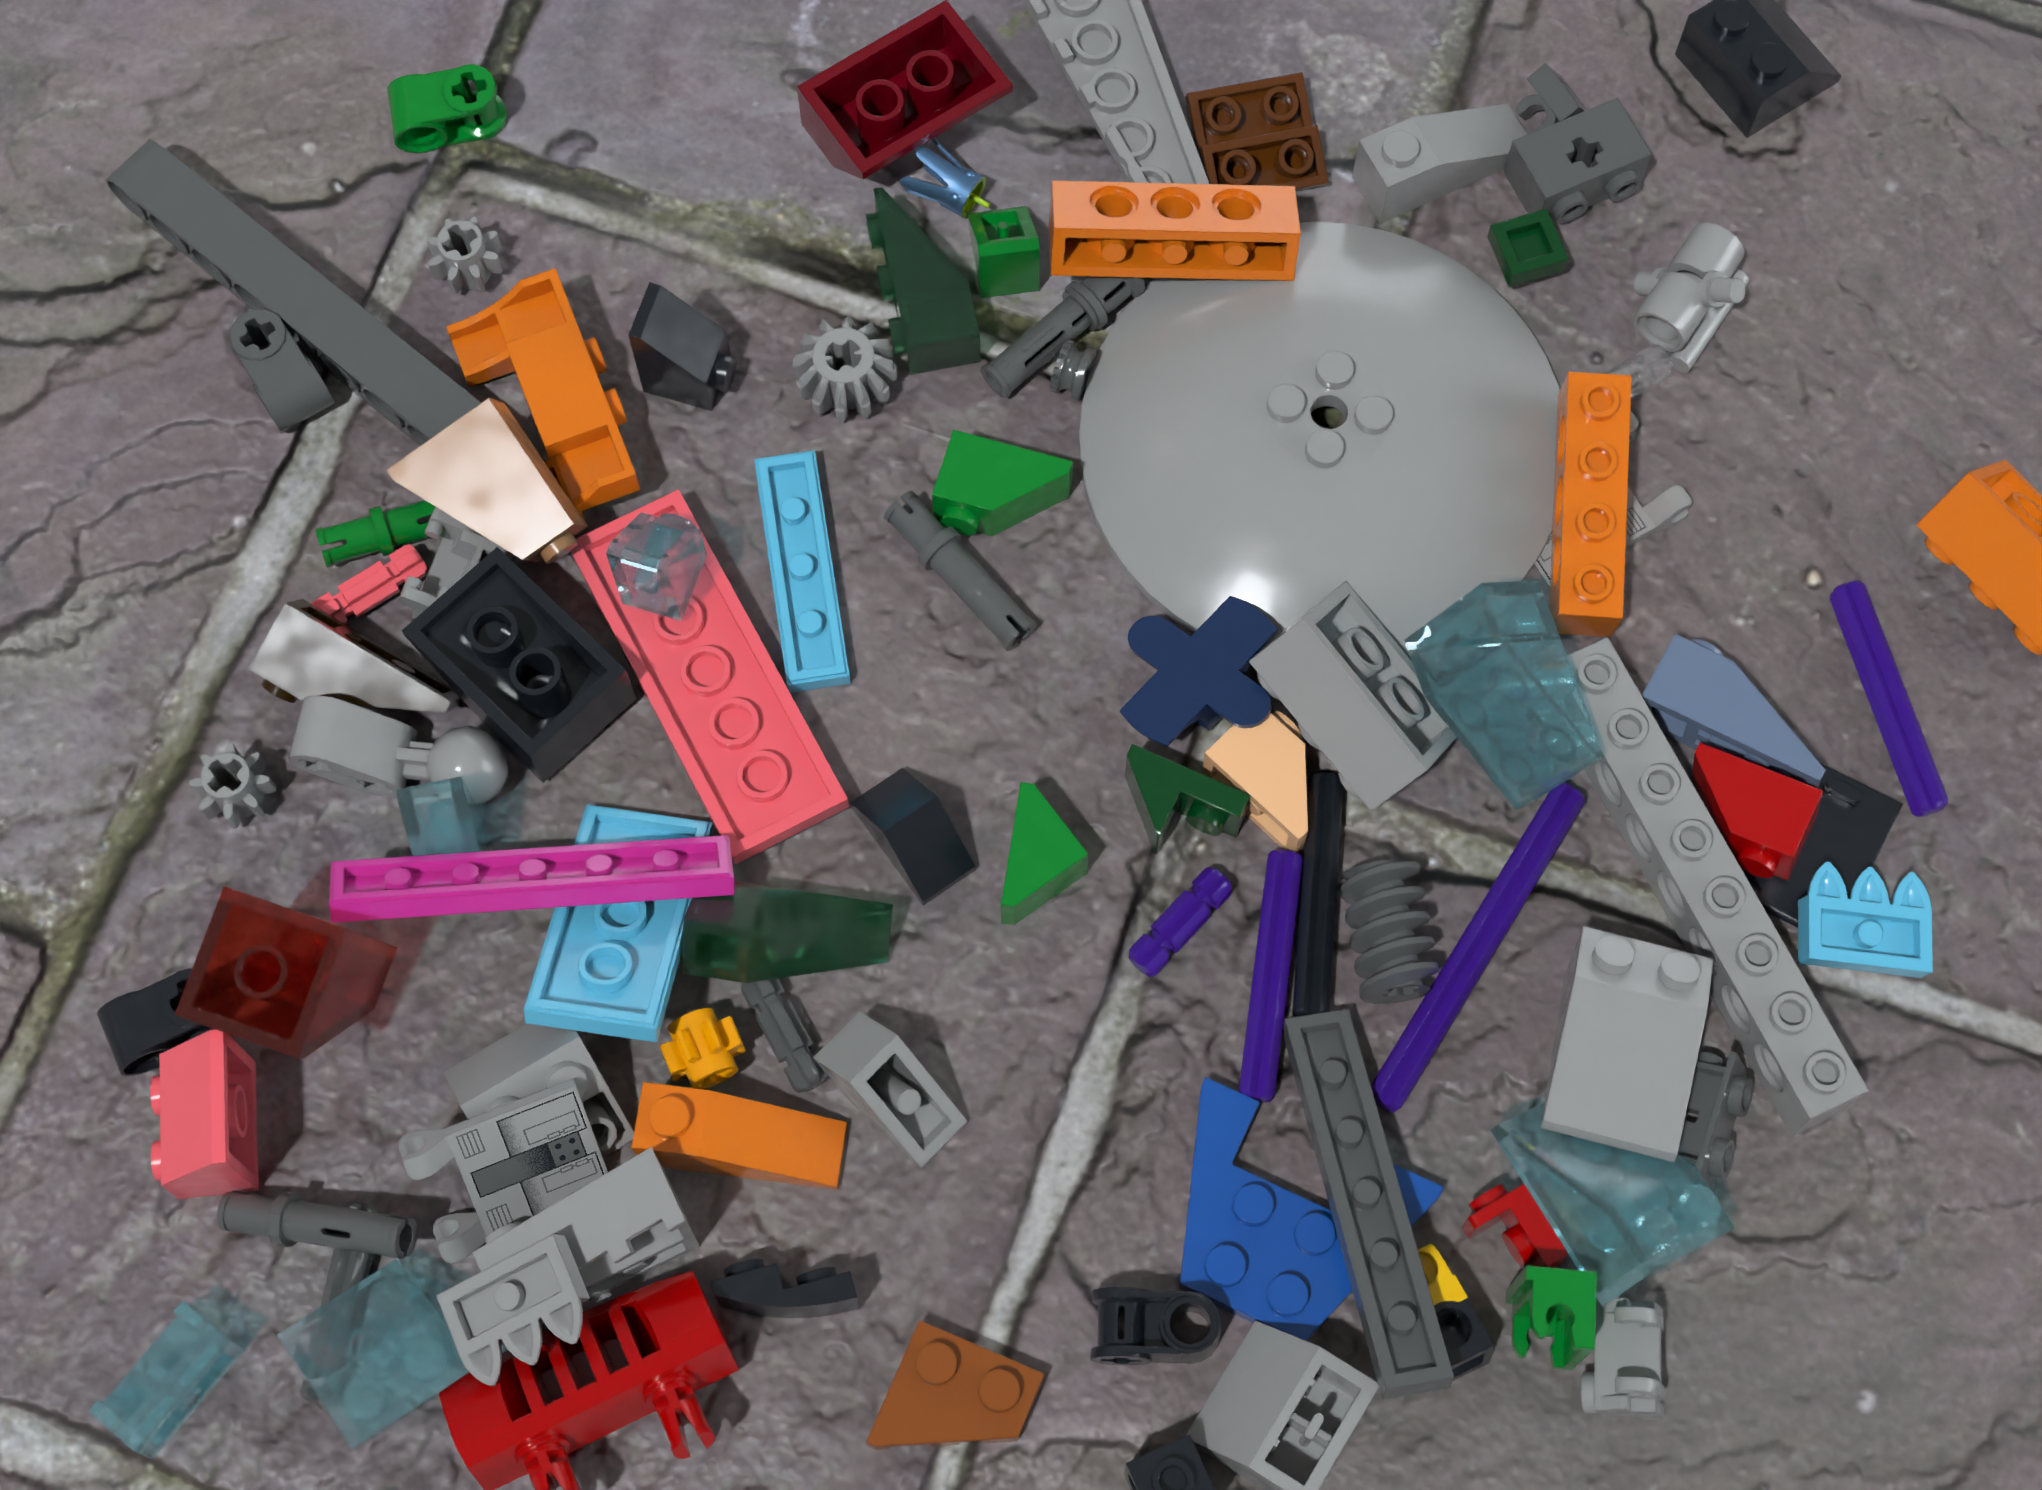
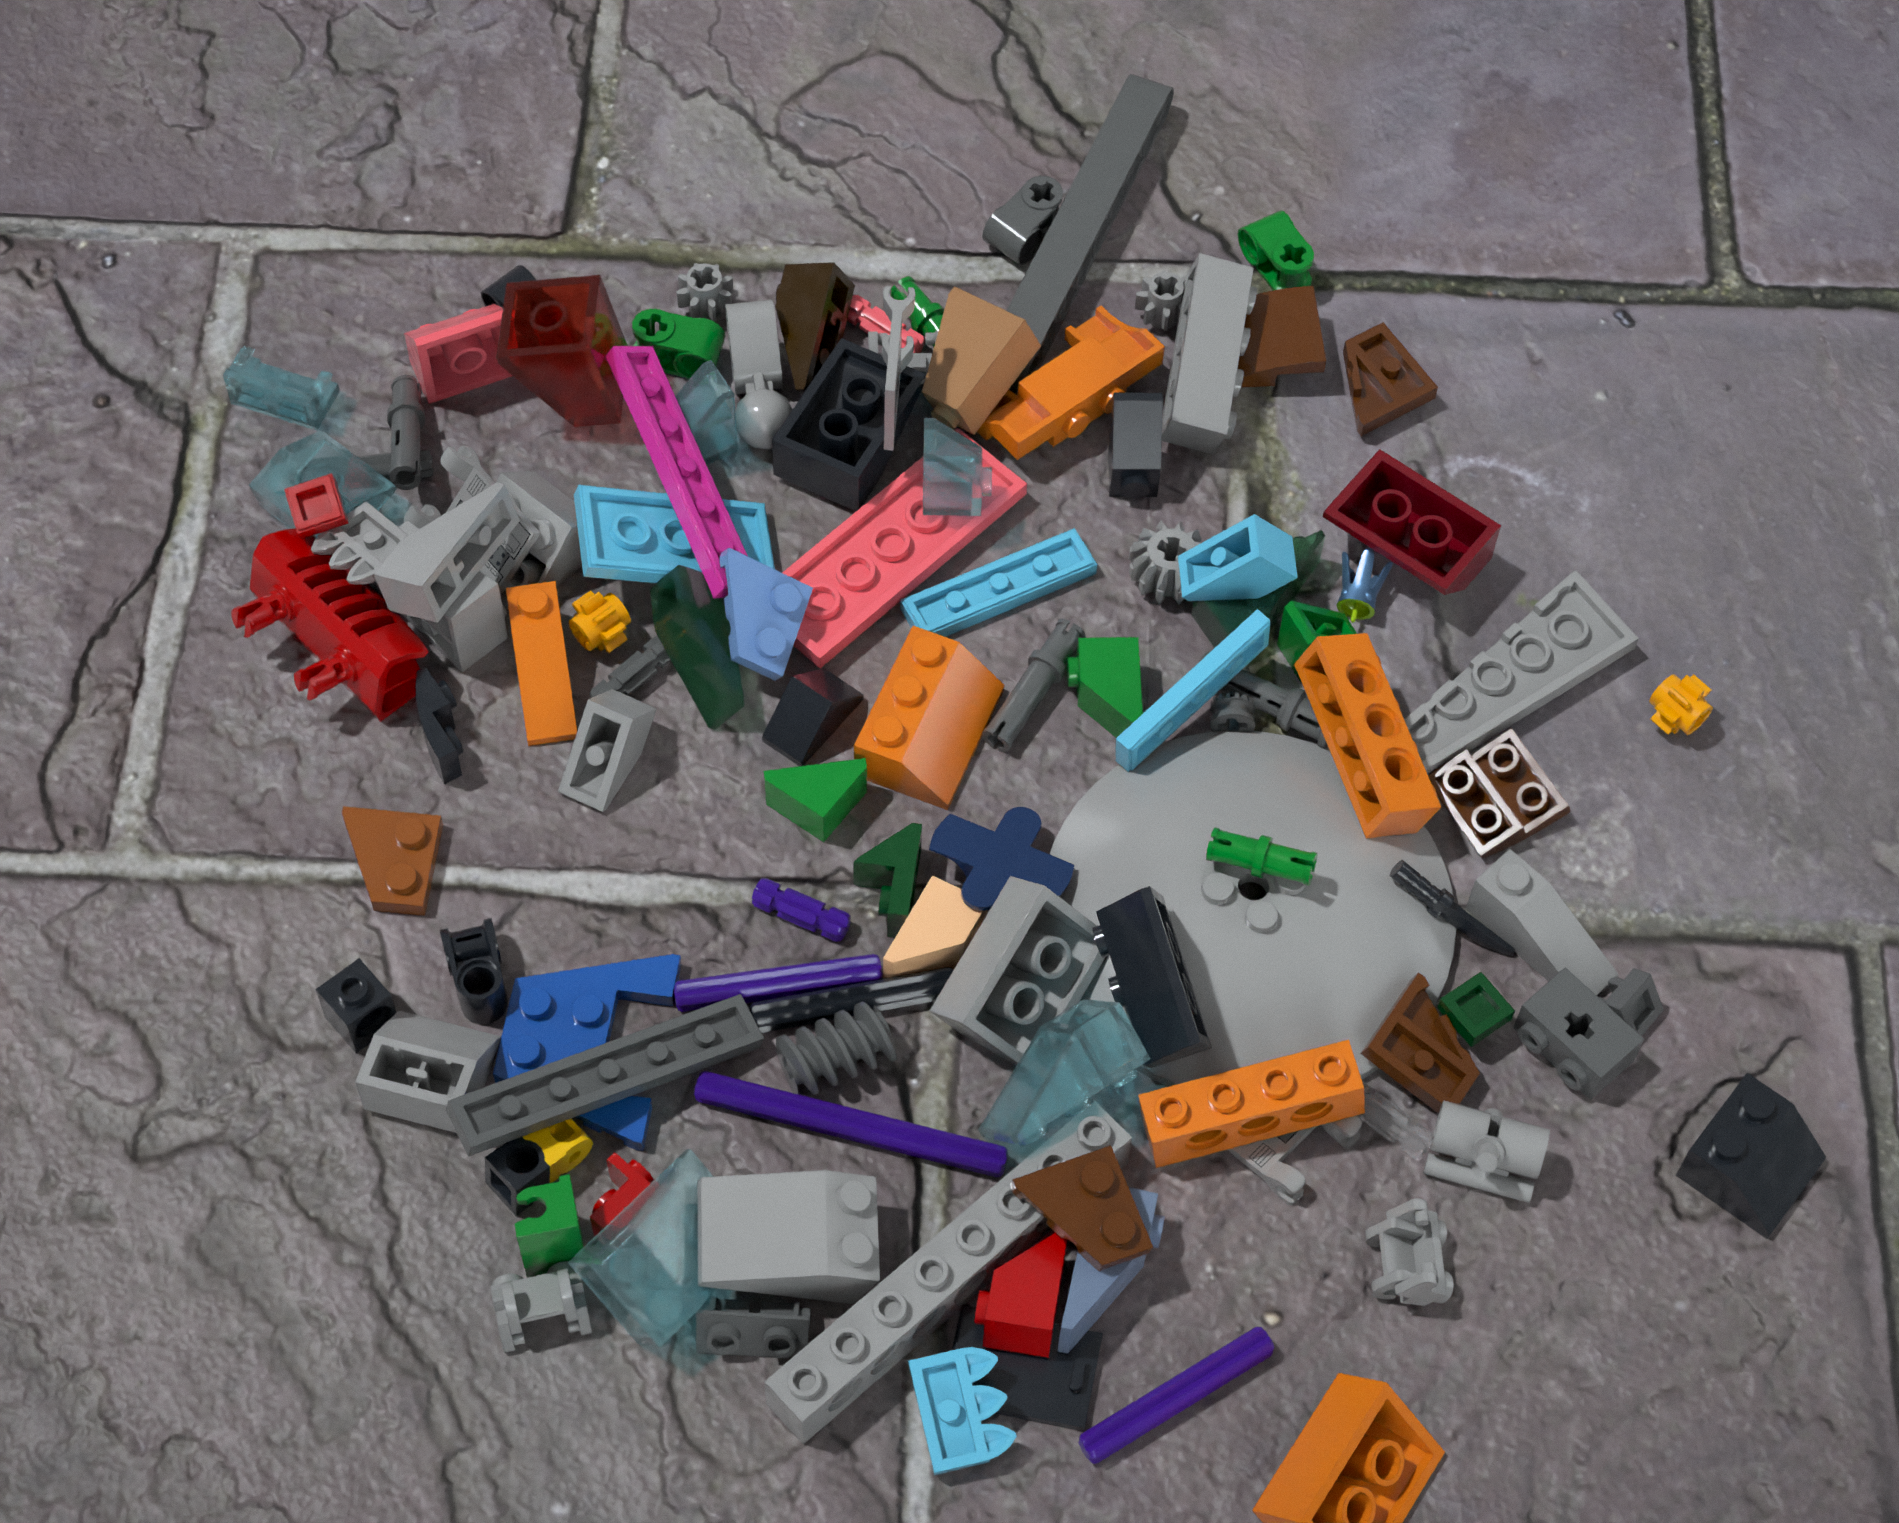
camera: 70 degrees right, 10 degrees down
none -> red tile [284,473,349,539]
none -> light grey slope [373,482,520,623]
none -> green piece [632,308,726,382]
none -> medium blue wing [719,548,813,681]
none -> orange slope [854,626,1005,810]
none -> light grey flag [882,286,915,450]
none -> reddish brown wing [1010,1145,1153,1271]
none -> black slope [1092,886,1212,1068]
none -> medium azure tile [1115,609,1270,772]
none -> light grey brick [1162,253,1257,454]
none -> medium azure slope [1178,514,1298,601]
none -> green pin [1206,827,1318,886]
none -> reddish brown slope [1237,286,1326,388]
none -> reddish brown wing [1343,322,1438,436]
none -> reddish brown wing [1360,972,1480,1114]
none -> light grey piece [1365,1198,1454,1306]
none -> black piece [1389,860,1515,956]

